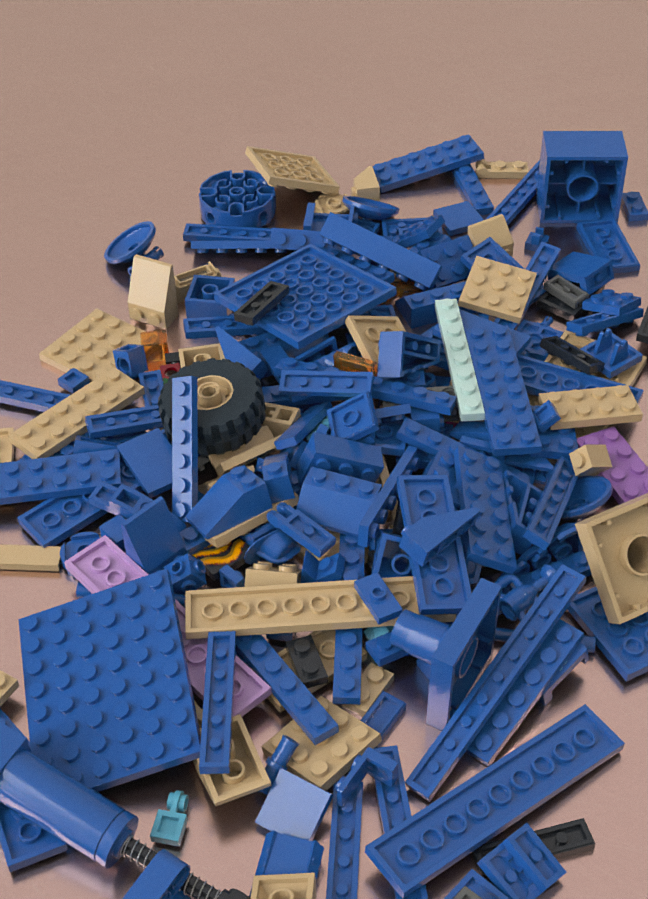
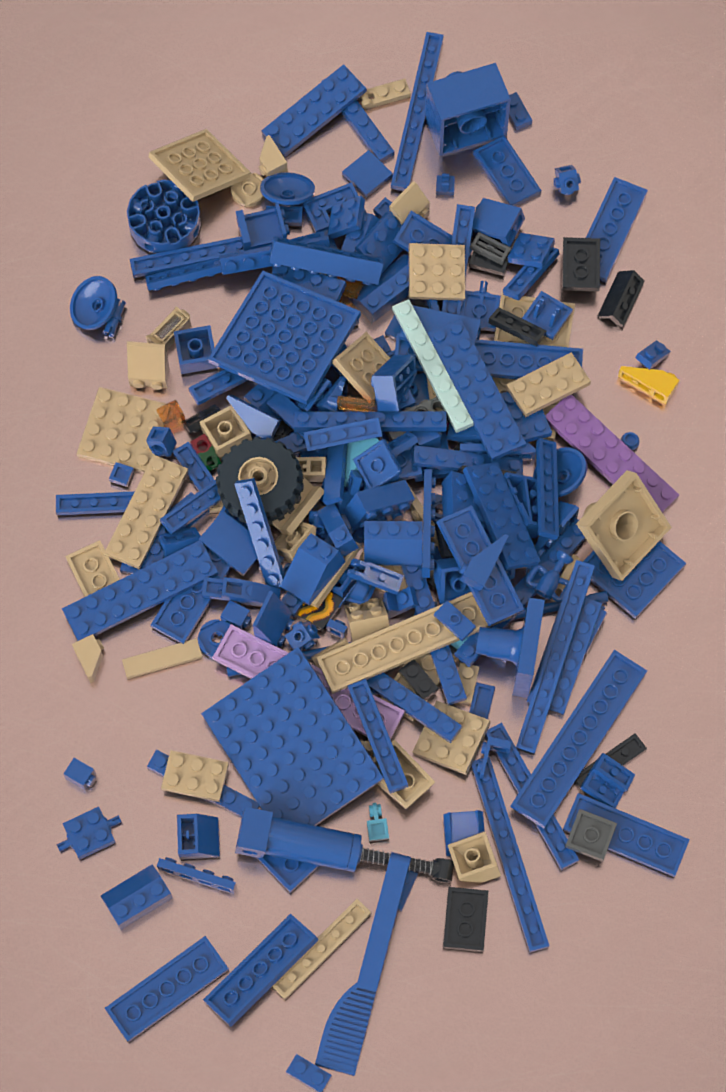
camera: 20 degrees left, 25 degrees up
black plate [234,281,289,326] -> none
tile [255,768,334,841] -> none
blue pin [259,735,299,795] -> none
blue tile [533,400,561,433] -> none
tan brick [569,444,612,476] -> none

